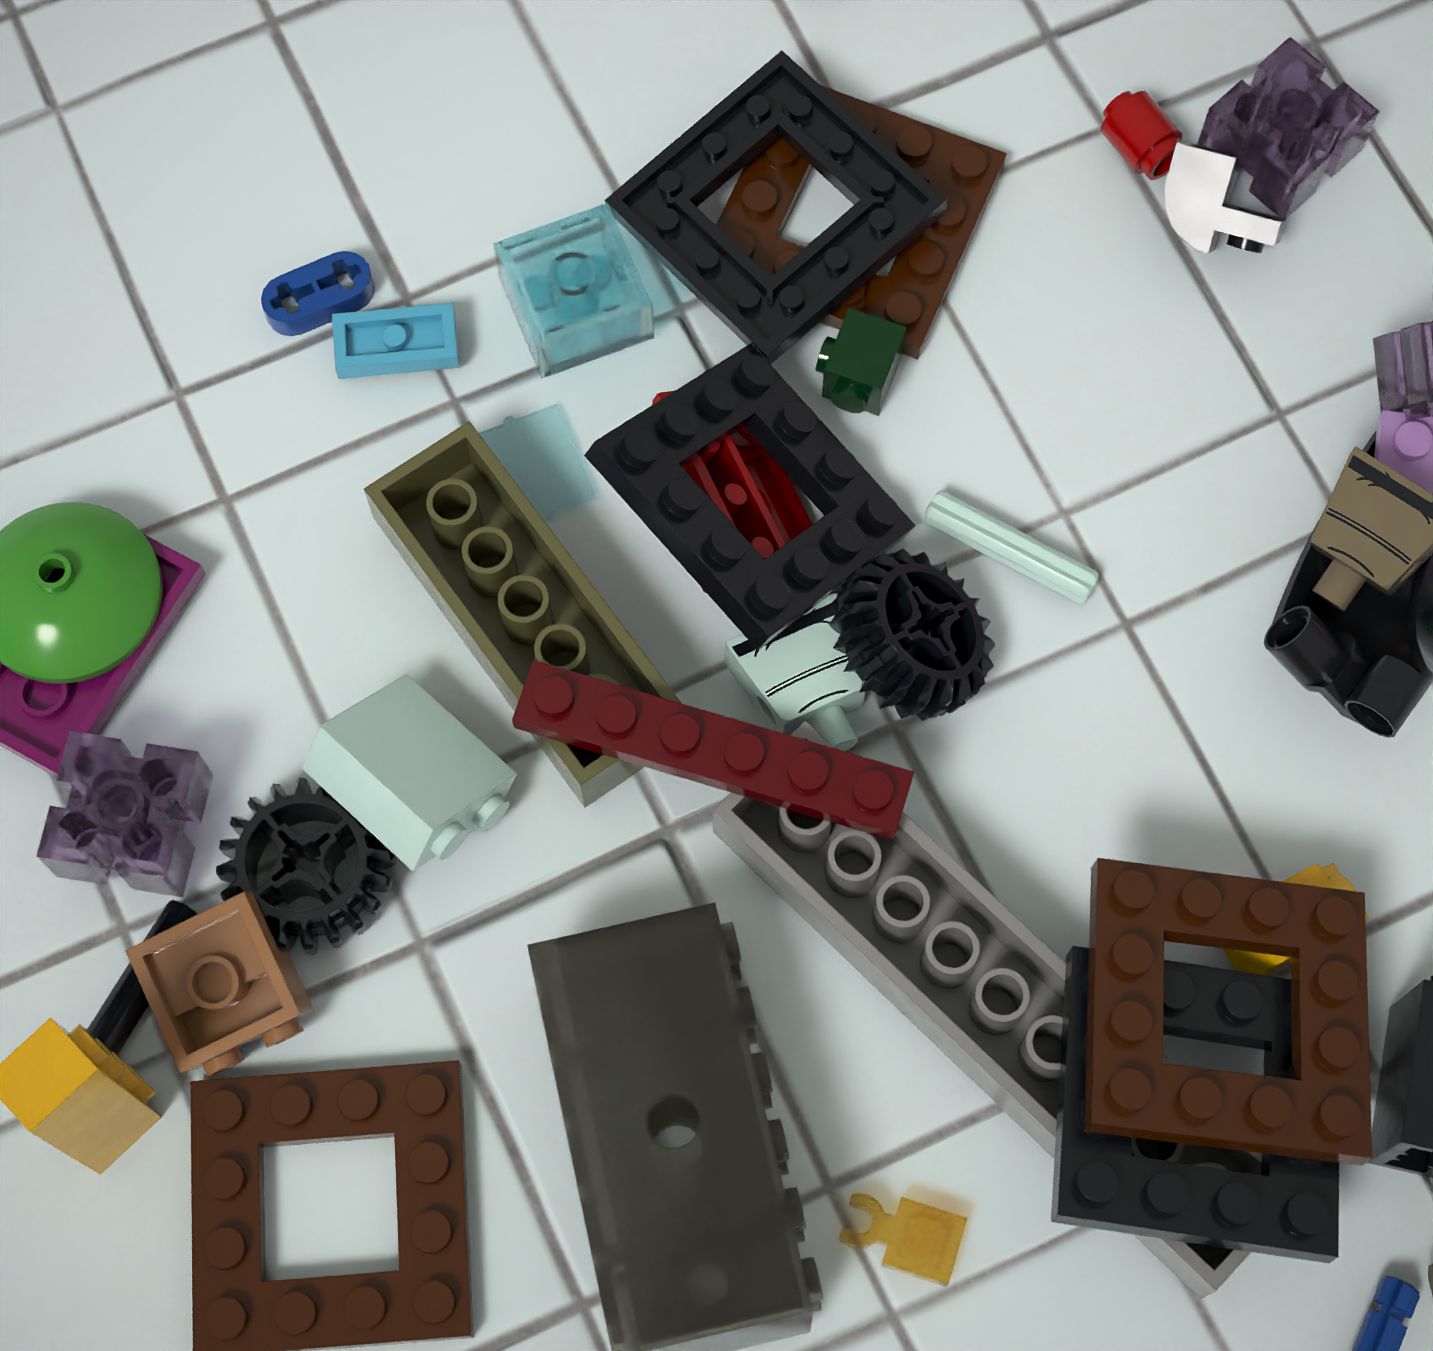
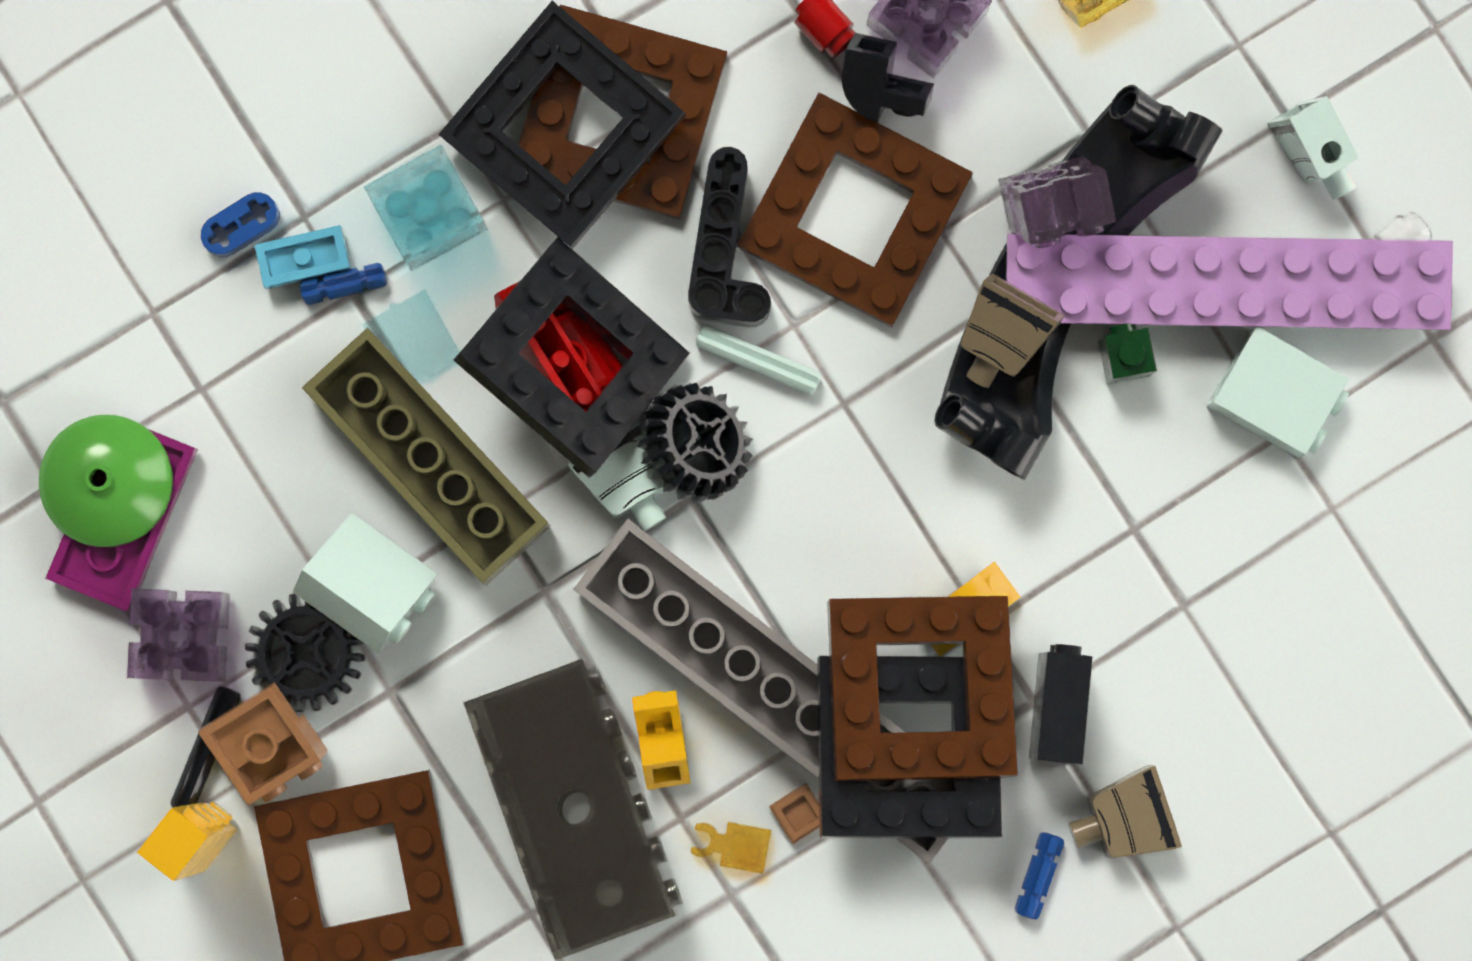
camera: 10 degrees left, 15 degrees up
dark red plate [512,660,914,841] -> none
dark green brick [815,308,907,416] -> none
none -> blue axle [300,263,387,305]
none -> yellow brick [632,690,691,790]
none -> black beam [688,147,771,327]
none -> reddish brown plate [737,92,973,328]
none -> medium nougat tile [769,783,820,844]

